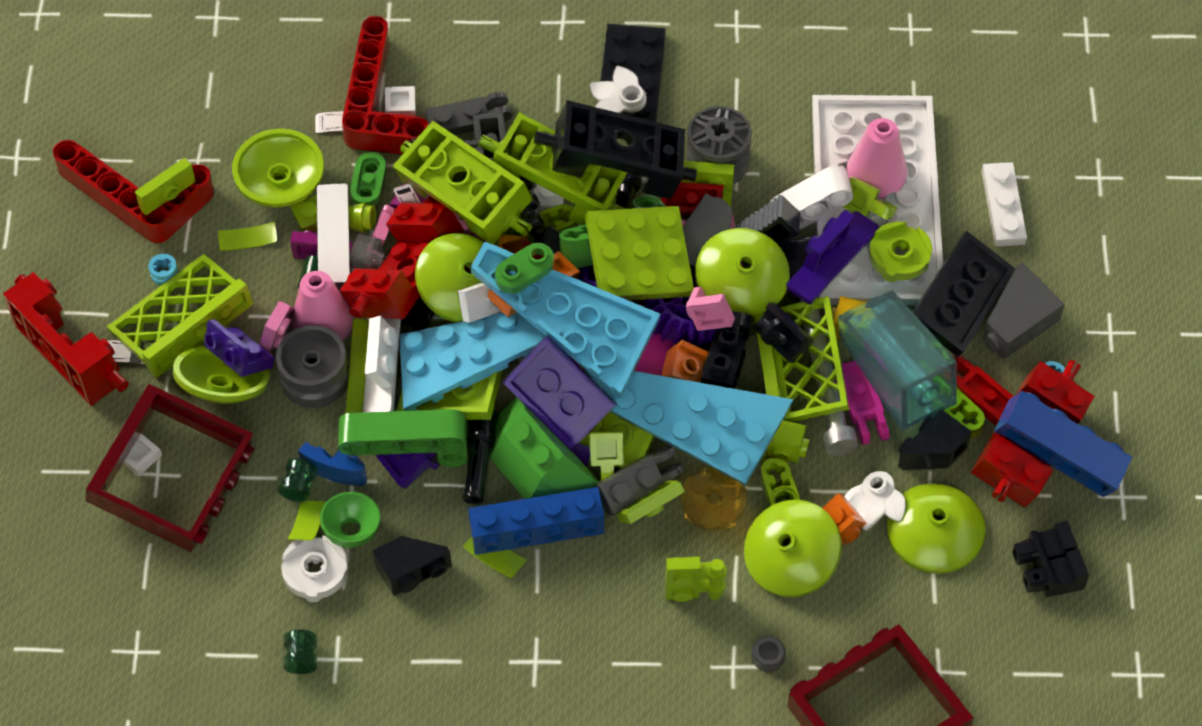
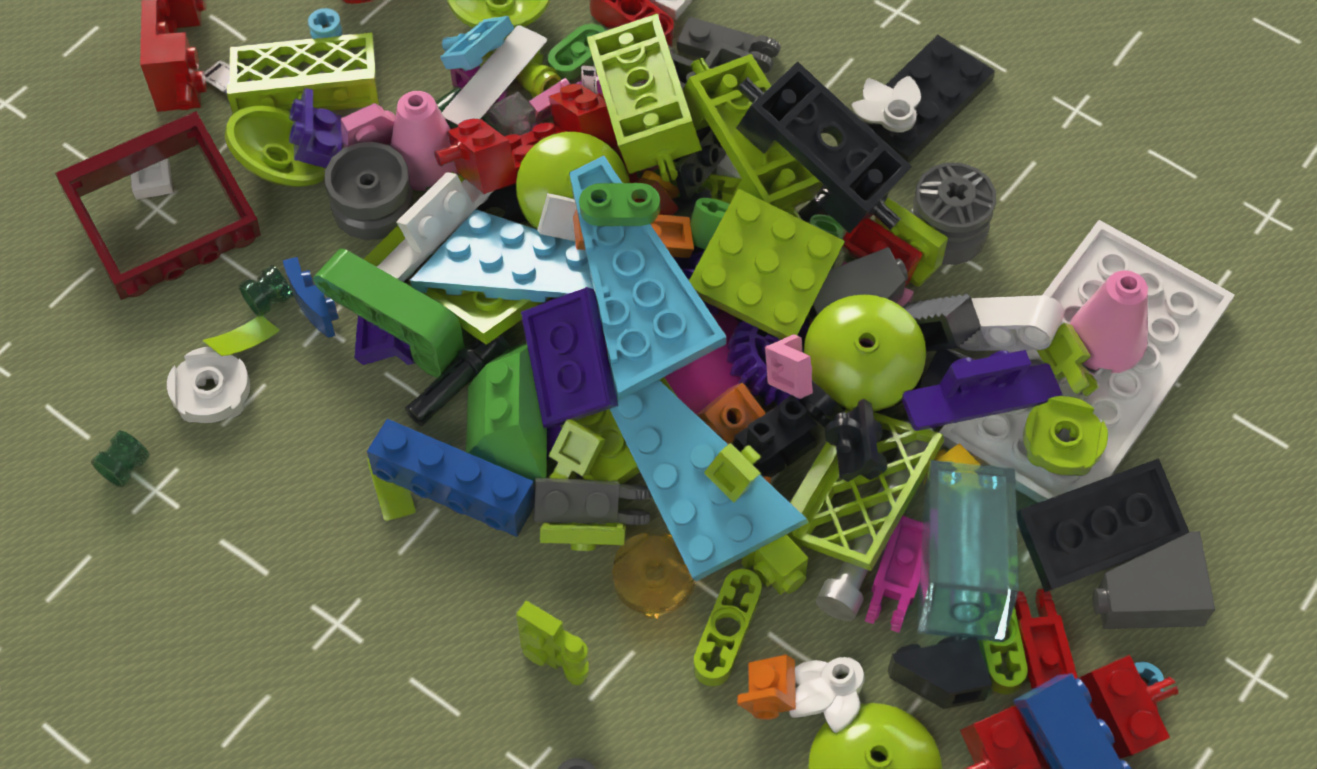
camera: 35 degrees right, 0 degrees up
lime sticker [218,221,277,251] -> none
bright green piece [320,492,380,548] -> none
black slope [373,536,452,596] -> none
lime dish [744,500,842,597] -> none
white plate [982,162,1027,247] -> none
none -> medium azure plate [440,16,515,71]
none -> lime tile [704,443,761,503]

